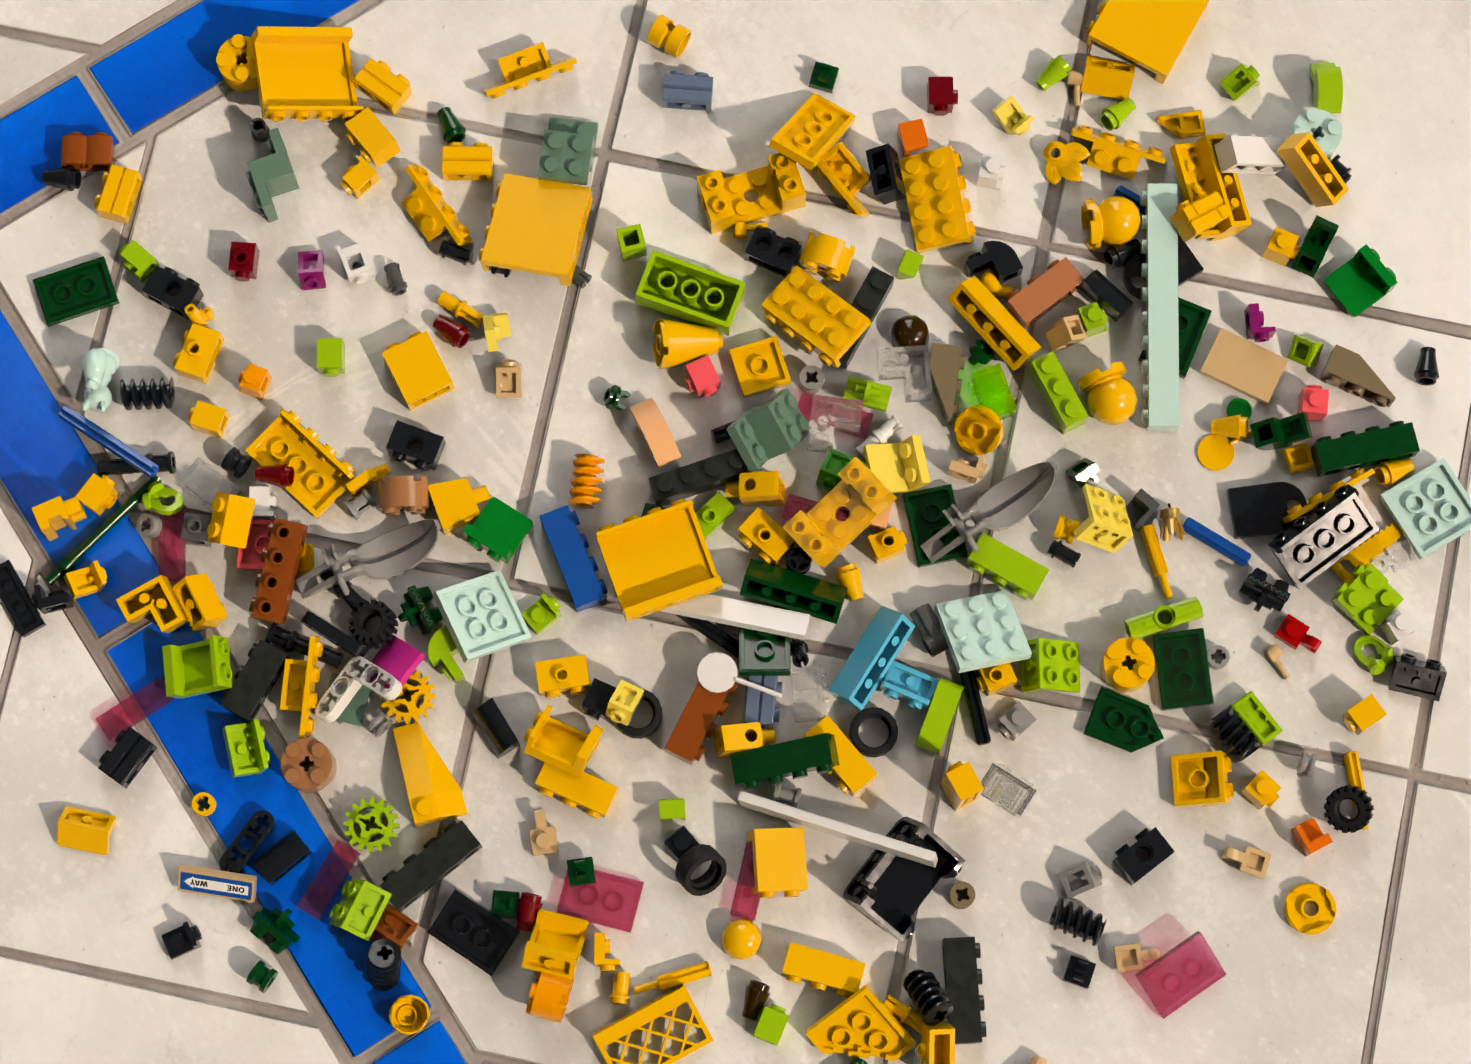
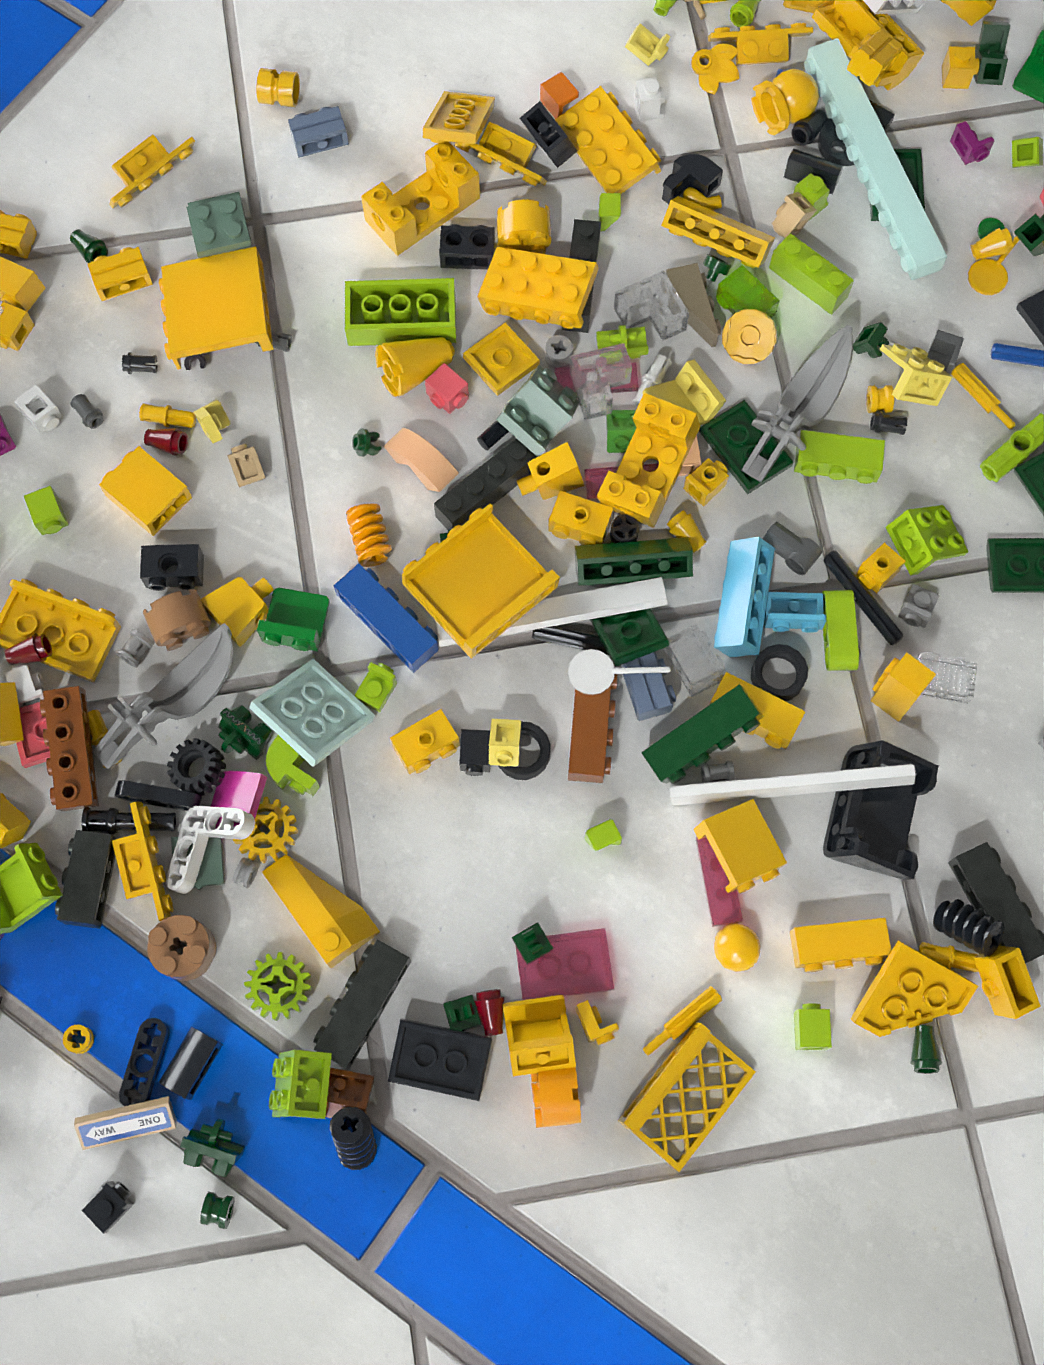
camera: 20 degrees left, 5 degrees down
lime bracket [222,719,270,778] -> none
clear pink tile [296,840,361,921] -> none
black pin [320,570,366,612] -> none
yellow tile [345,464,391,497] -> none
yellow hair [389,994,430,1035] -> none
yellow bracket [401,165,473,246] -> none
black brick [472,698,520,759] -> none
yellow panel [523,705,604,778] -> none
tan plate [529,809,559,856] -> none
yellow brick [535,762,619,819] -> none
yellow pin [609,971,631,1005] -> none
lime brick [616,224,647,261] -> none
black brick [664,825,700,861] -> none
black tyre [675,844,727,896] -> none
lime plate [695,491,736,540] -> none
yellow torso [713,722,776,759] -> none
yellow hand [733,222,767,239] -> none
dark brown cone [742,980,771,1020] -> none
black pin [790,639,809,668] -> none
dark green tile [809,62,839,93] -> none
dark brown hair [891,315,929,355] -> none
dark red brick [927,77,958,116] -> none
light aqua plate [934,590,1032,673] -> none
tan bracket [947,455,987,484] -> none
dark tan wheel [948,882,975,909] -> none
nougat brick [1006,257,1084,329] -> none
yellow tile [1077,361,1137,425] -> none
yellow brick [1100,637,1155,693] -> none
pearl gold piece [1160,503,1186,542] -> none
tan tile [1199,328,1289,405] -> none

